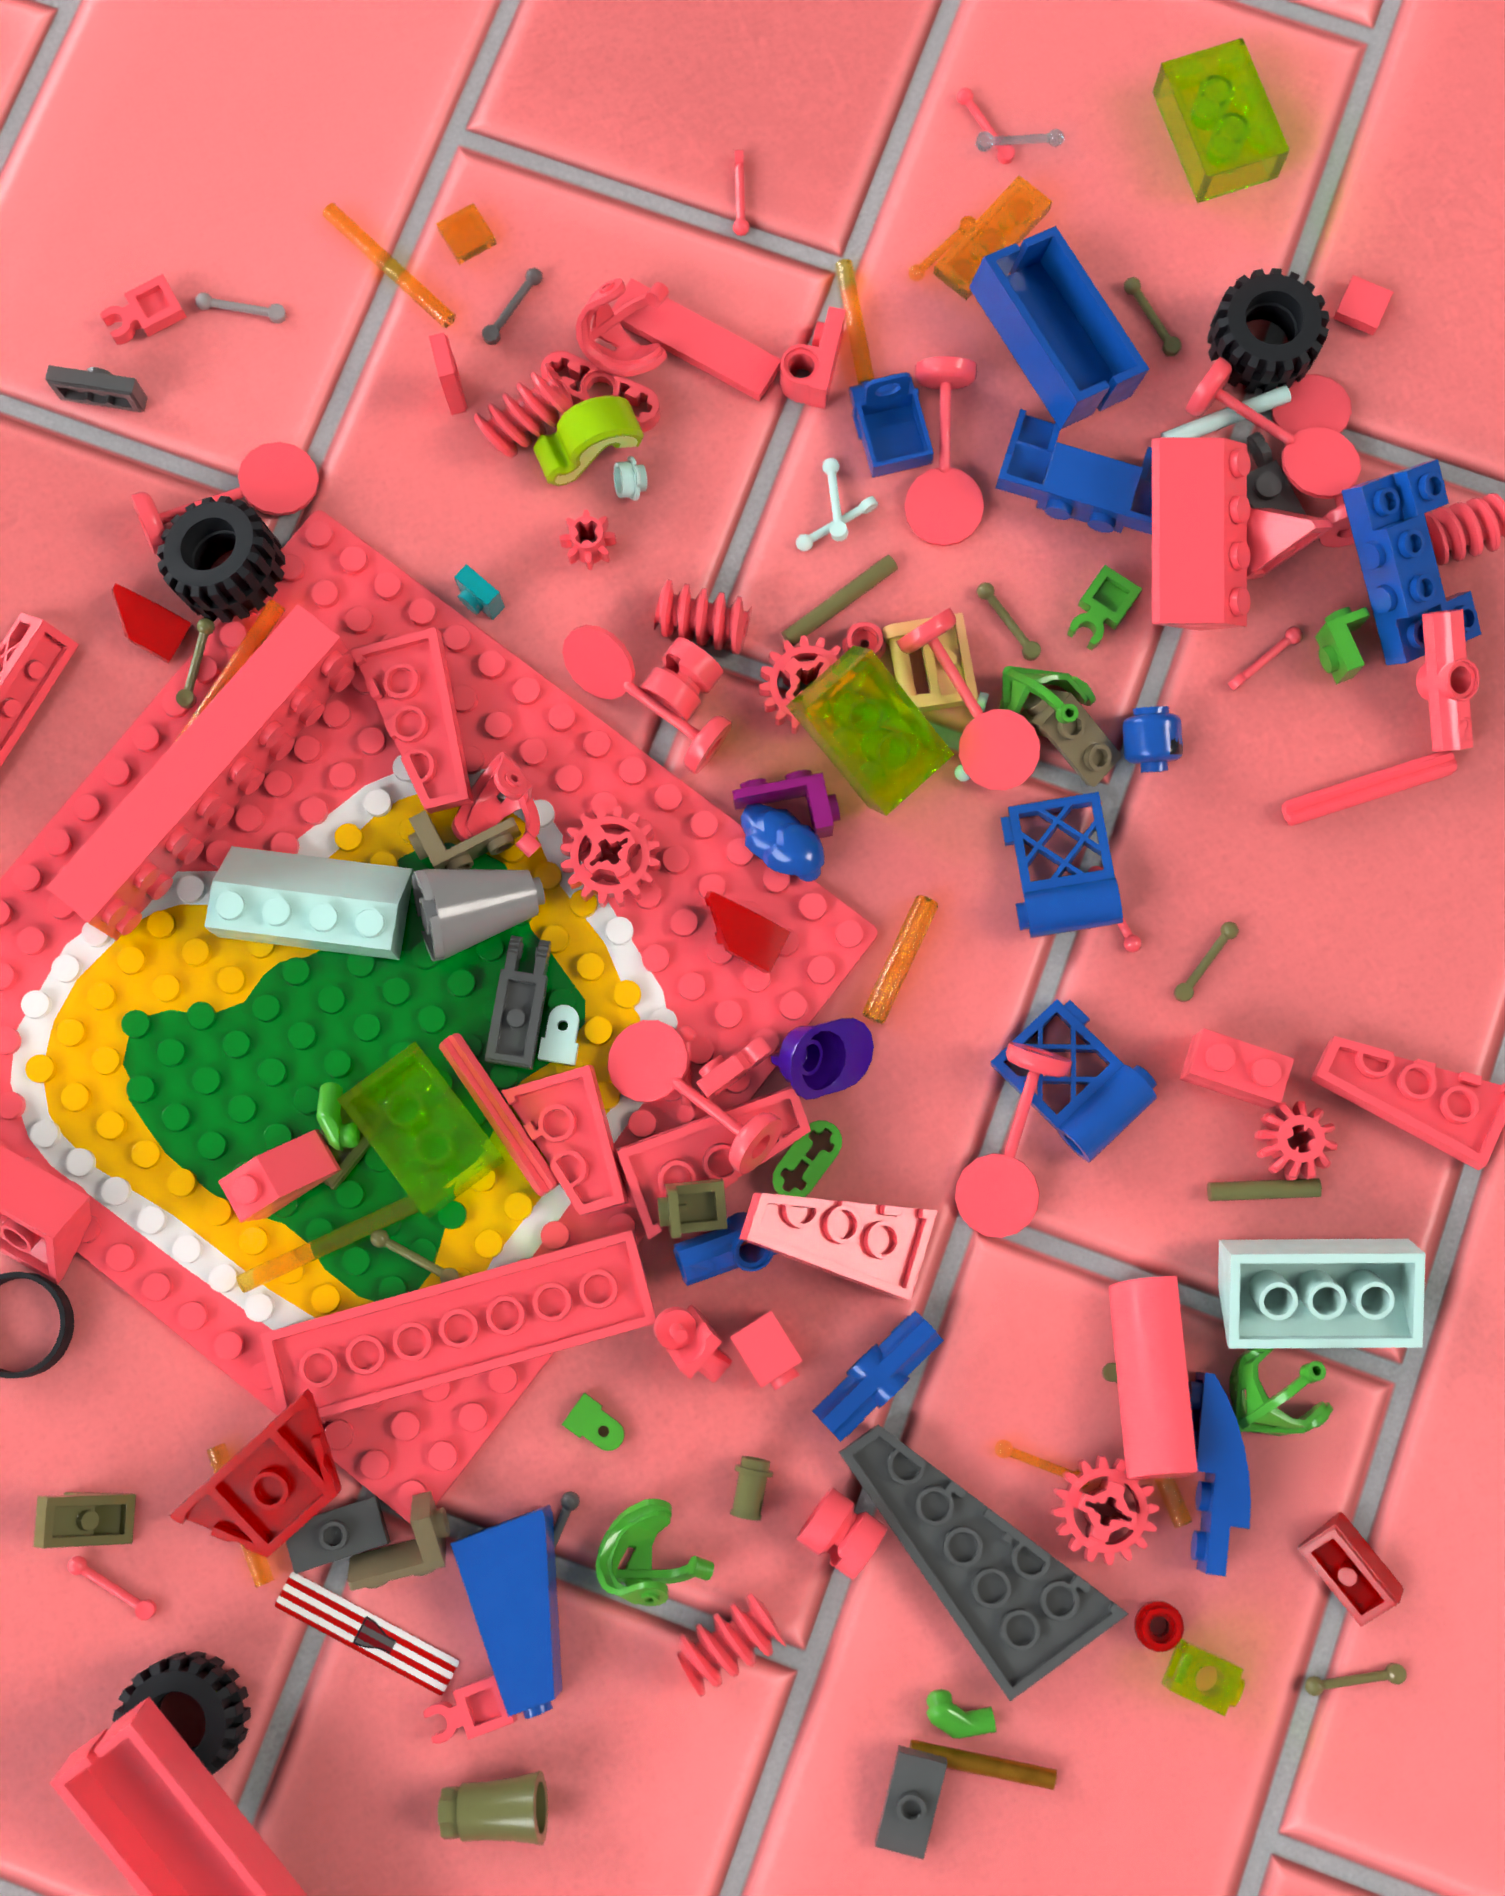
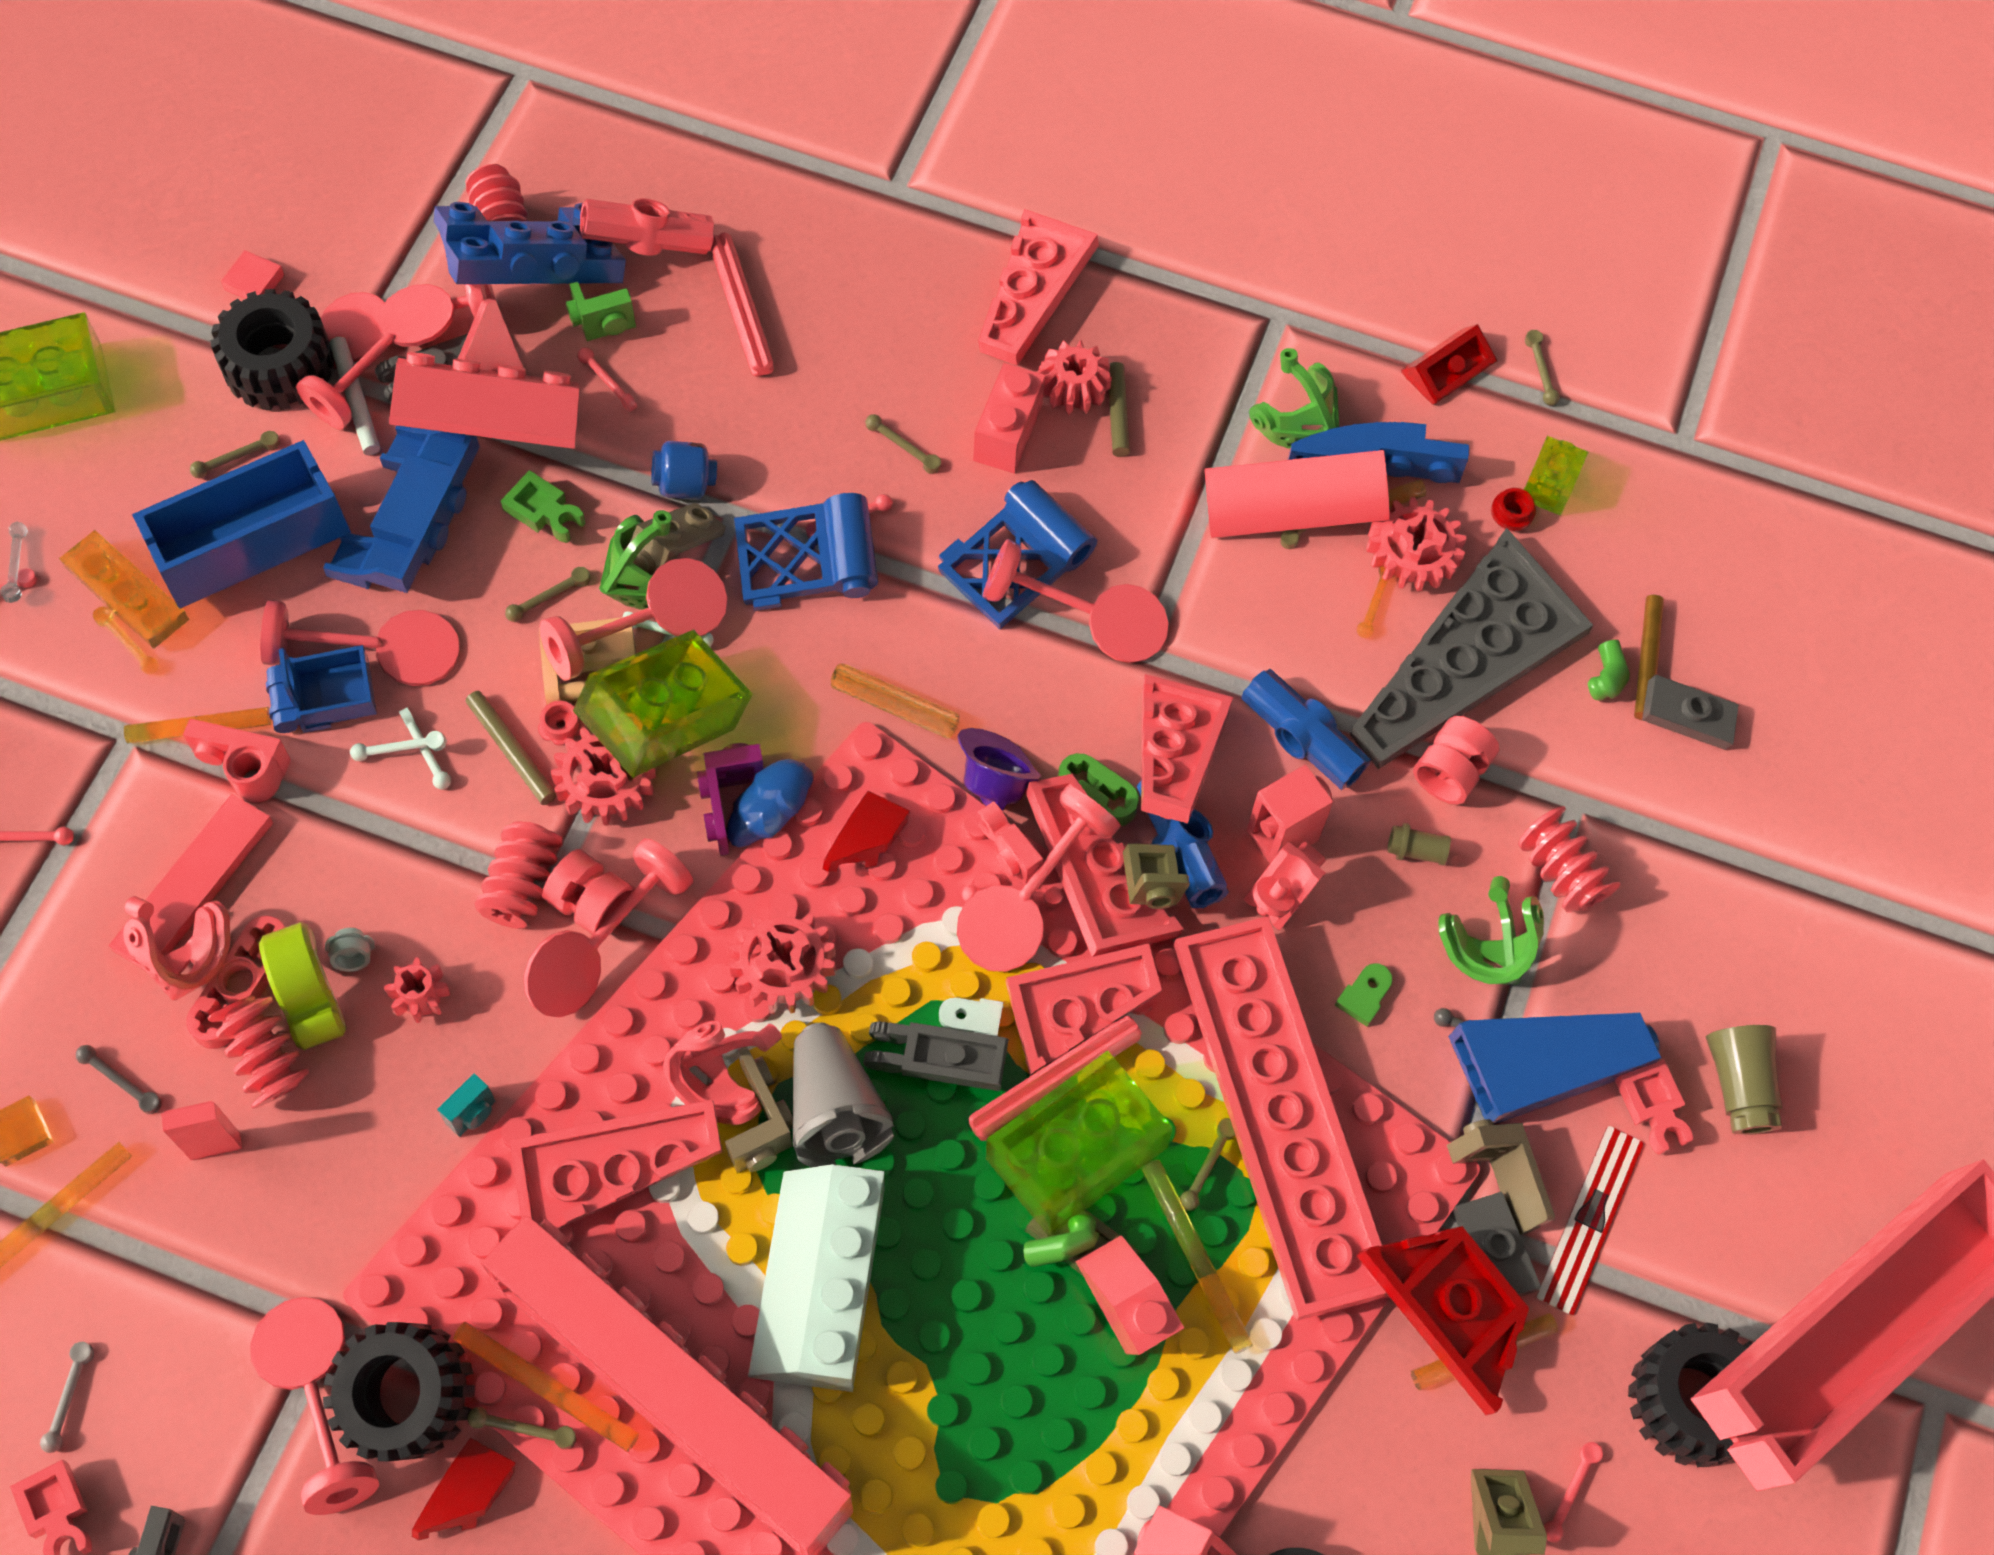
camera: 95 degrees left, 15 degrees down
light aqua slope [1218,1239,1425,1349] -> none

